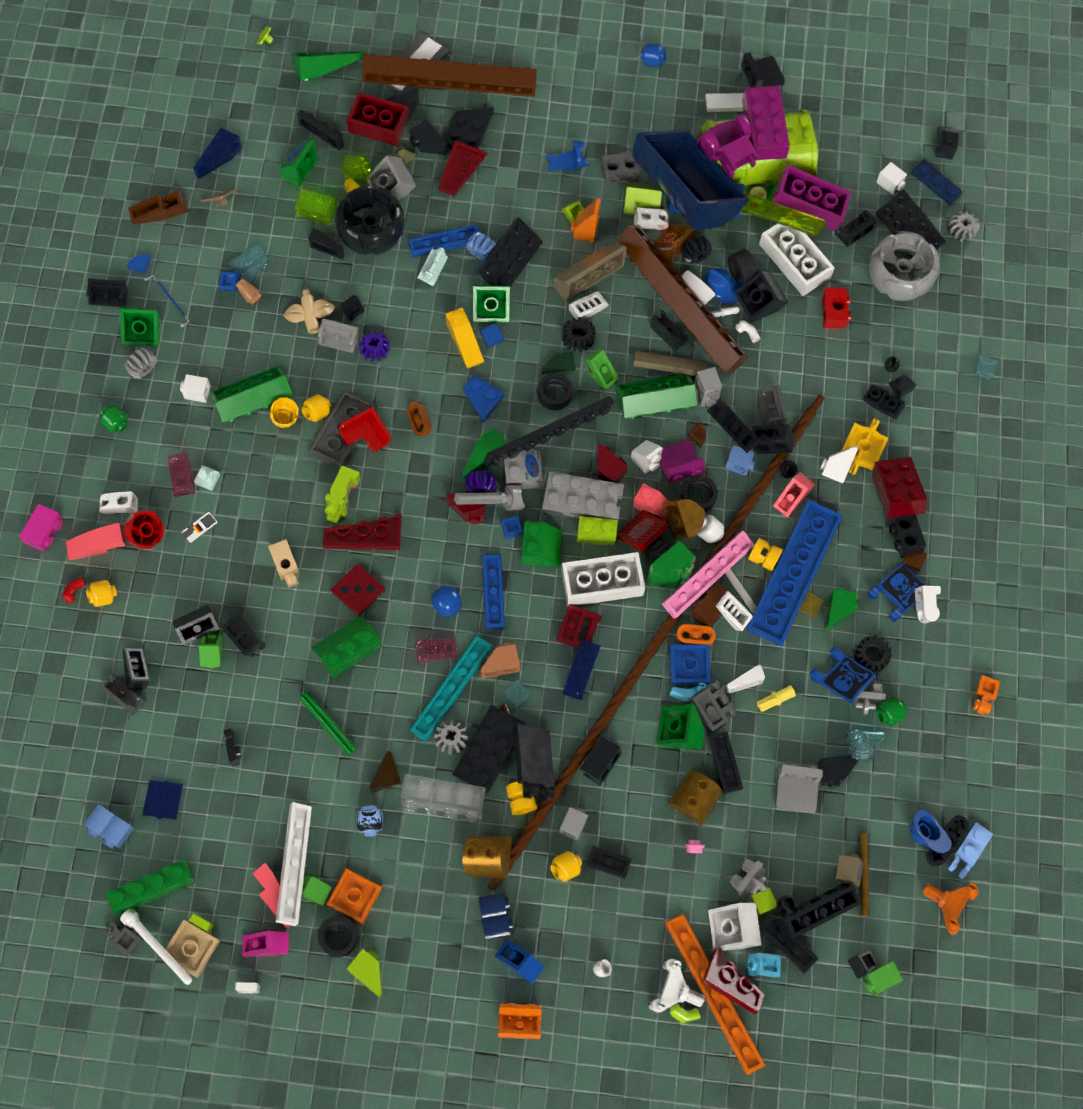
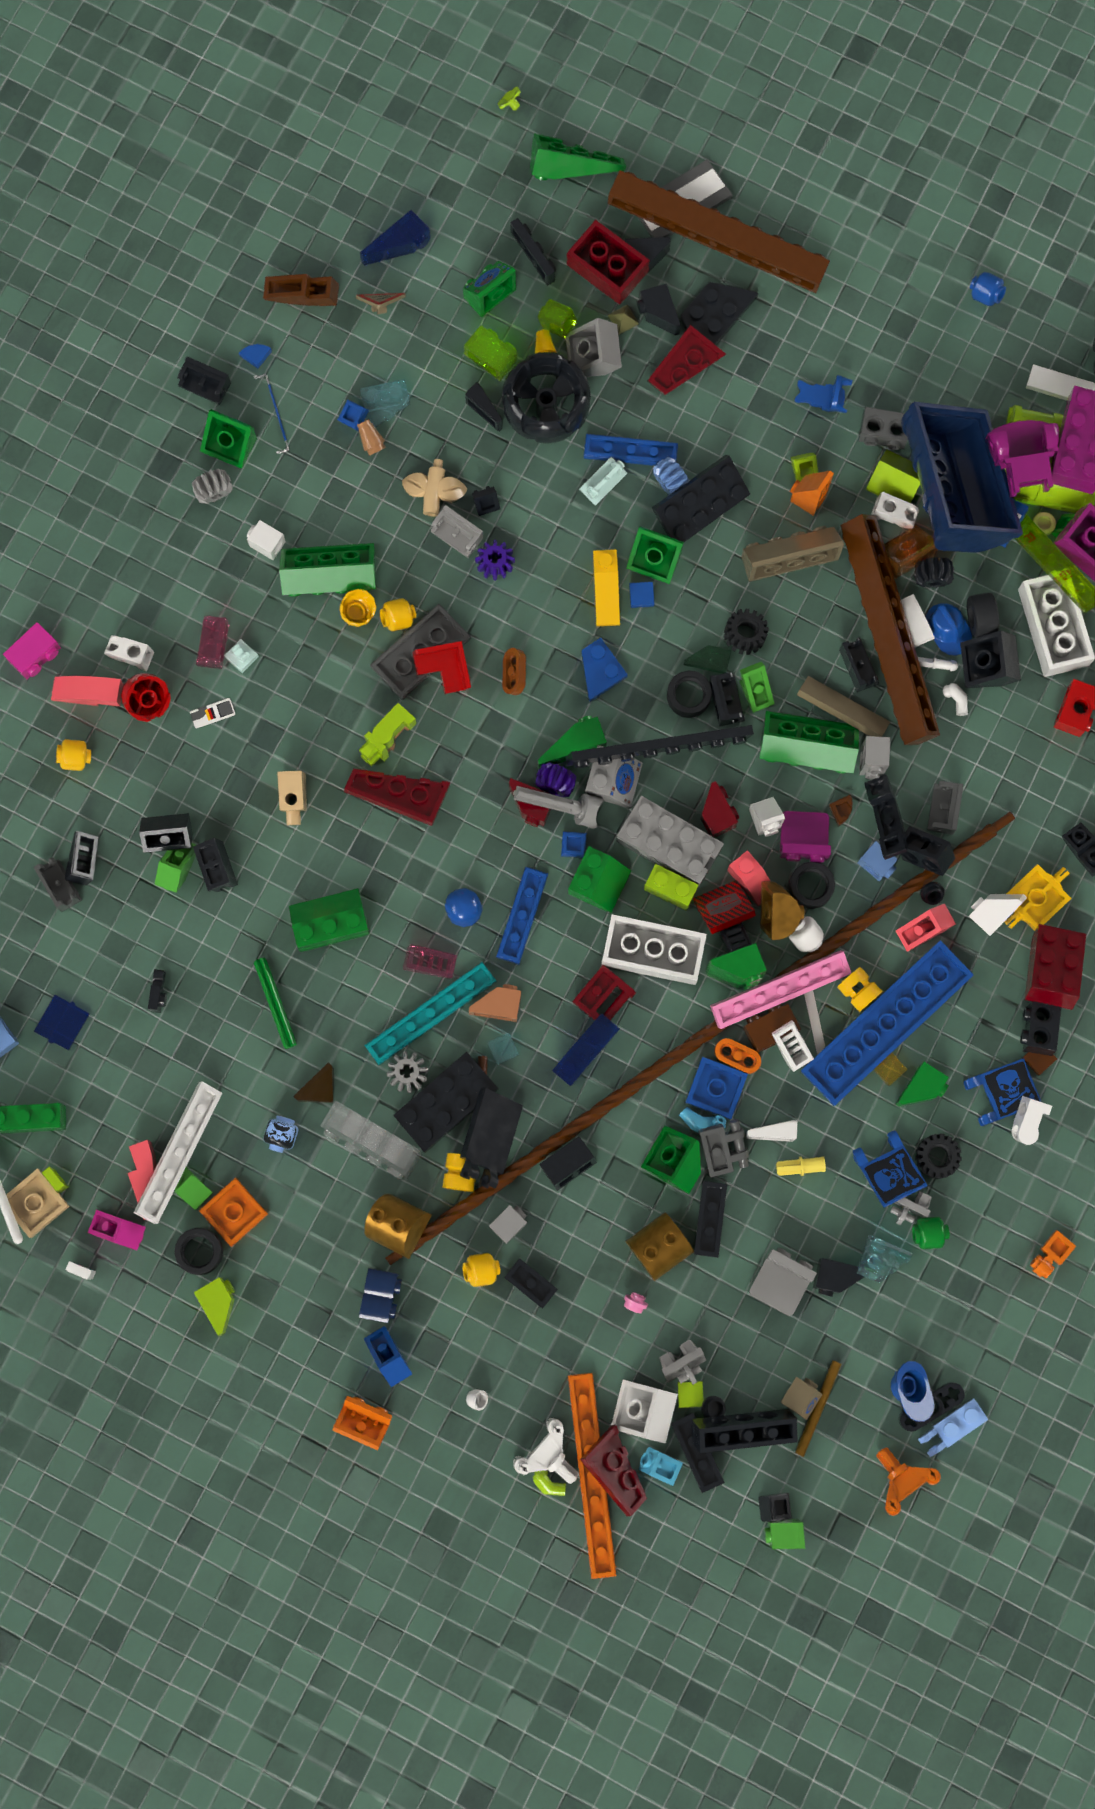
camera: 25 degrees right, 10 degrees up
red arm [62,577,86,603] -> none
green head [99,405,128,433] -> none
dark red tile [330,563,385,617] -> none
white slope [568,291,609,321] -> none
none -> black hinge [709,672,745,727]

